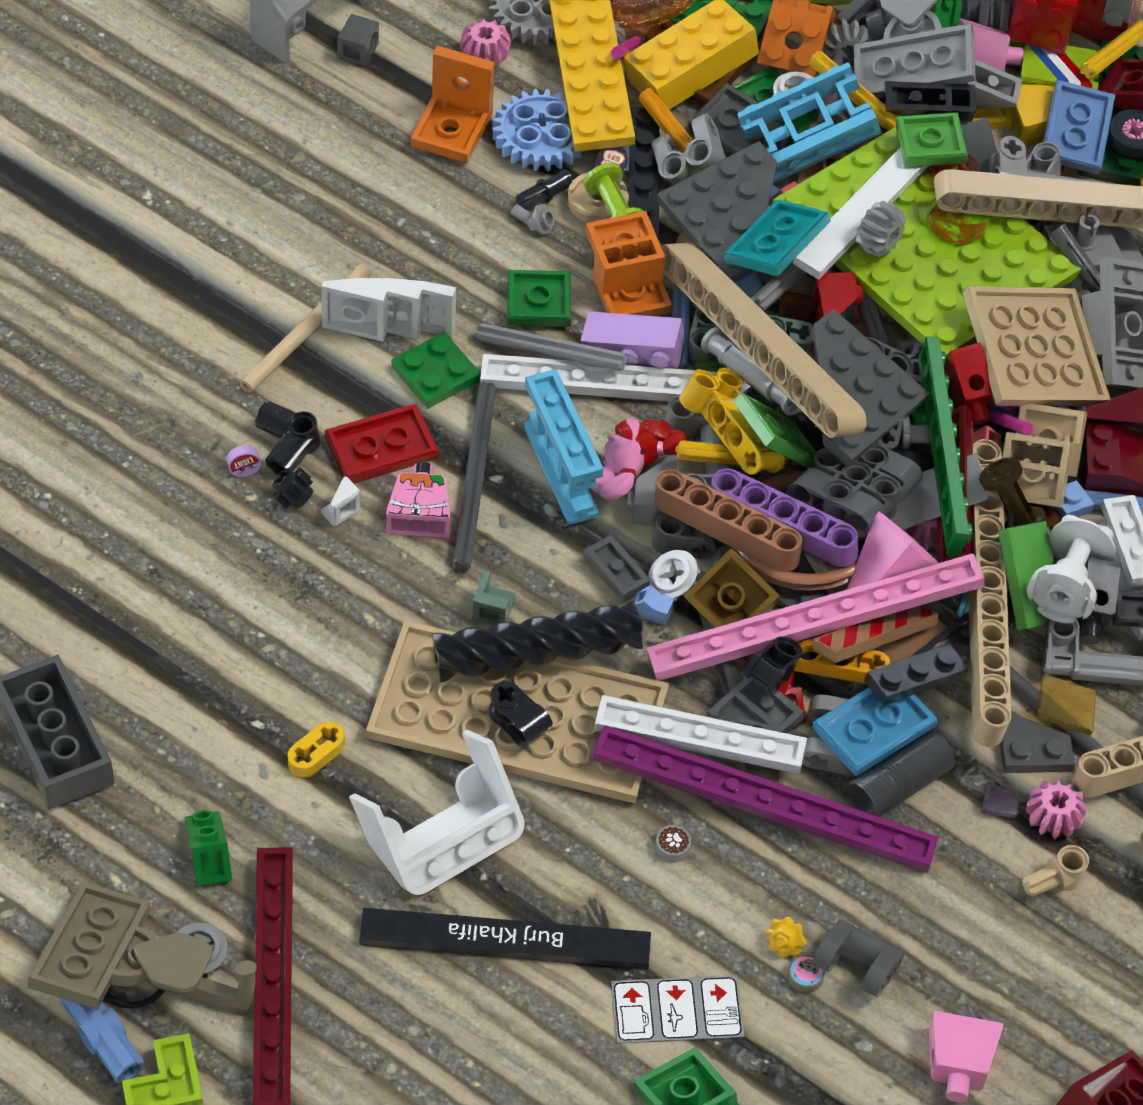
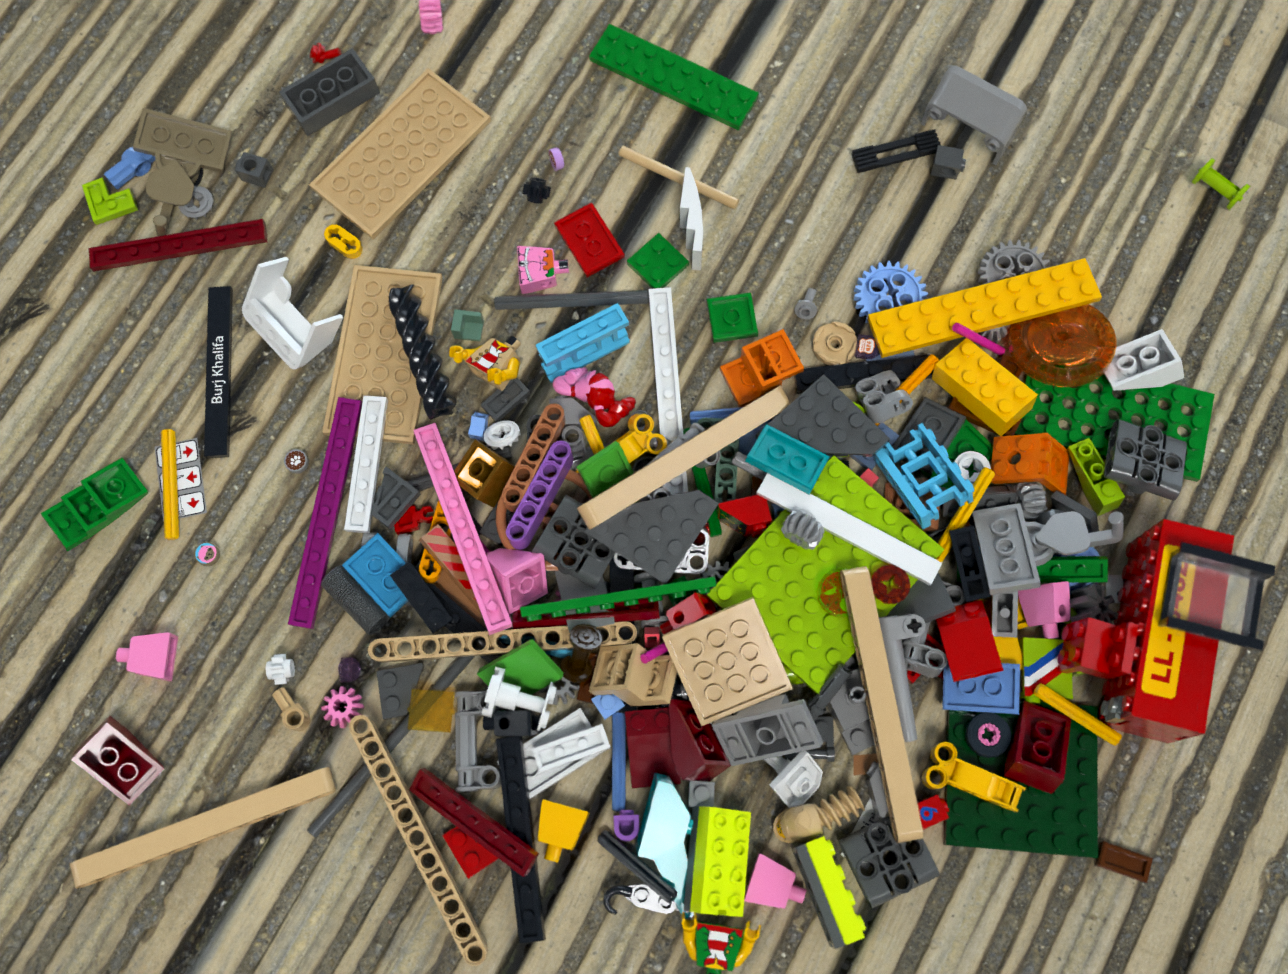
camera: 90 degrees right, 20 degrees up
green bracket [184,810,232,886] -> none
black piece [255,401,321,475] -> none
white slope [320,476,360,526] -> none
orange bracket [410,46,495,163] -> none
bright pink gear [460,18,511,66] -> none
light grey axle [476,323,627,371] -> none
black piece [489,681,553,748] -> none
black axle [515,169,573,210] -> none
lavender brick [580,311,685,368] -> none
lime hose [583,163,643,218] -> none
black piece [744,636,803,695] -> none
yellow plant [765,916,807,958] -> none
dark grey connector [812,919,905,998] -> none
bright green tile [896,113,968,167] -> none
none -> yellow axle [161,429,179,540]
none -> dark grey brick [235,152,273,188]
none -> white gear [266,654,295,685]
none -> tan plate [309,68,491,240]
none -> torso [449,336,521,391]
none -> green plate [589,24,759,131]
none -> black container [851,129,941,173]
none -> red slope [936,600,1003,682]

